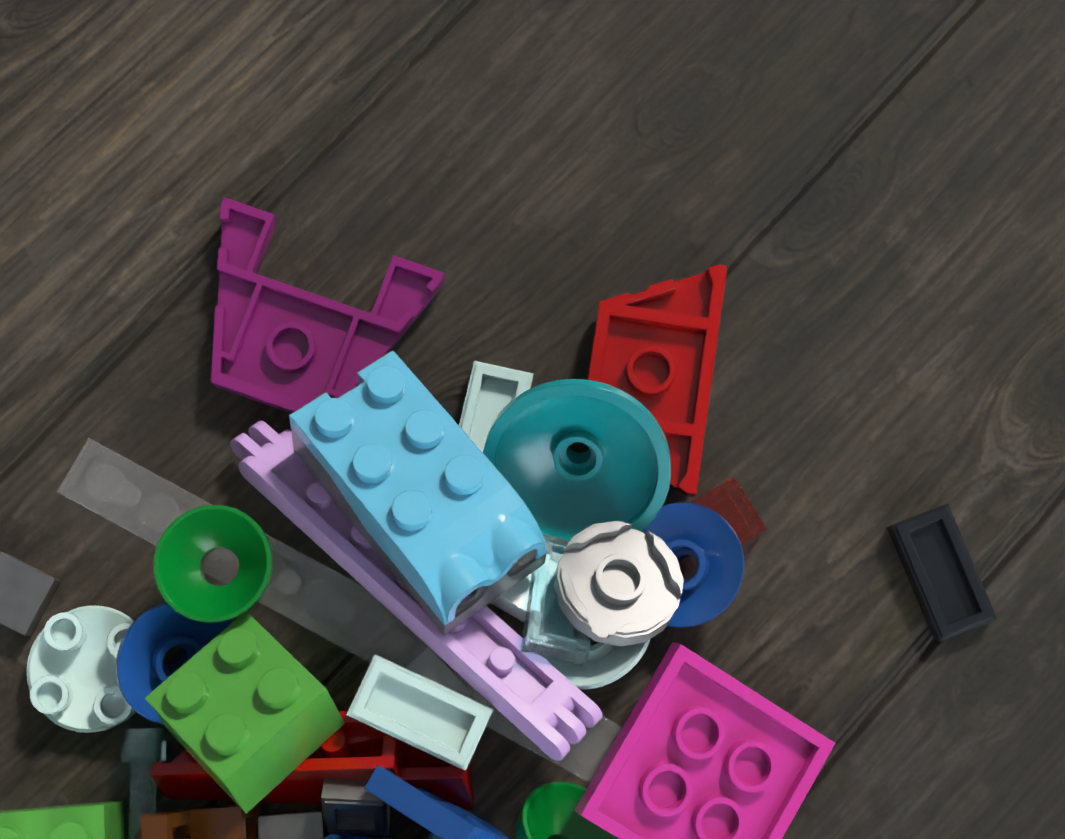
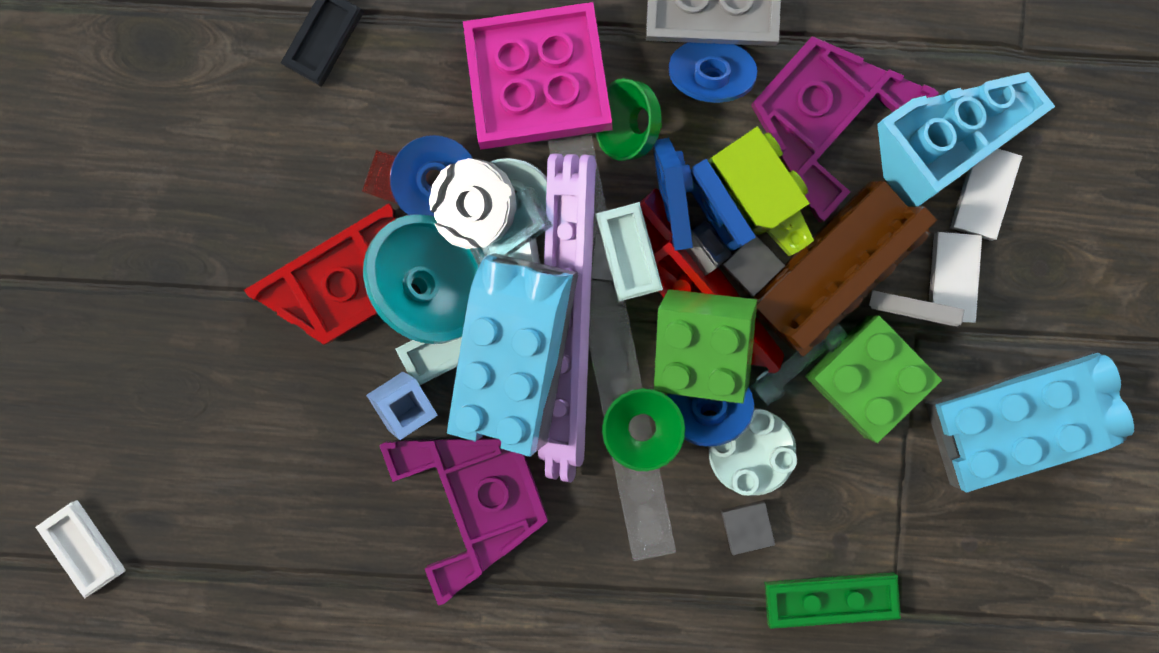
camera: 130 degrees left, 10 degrees up
none -> light blue brick [366,371,438,440]

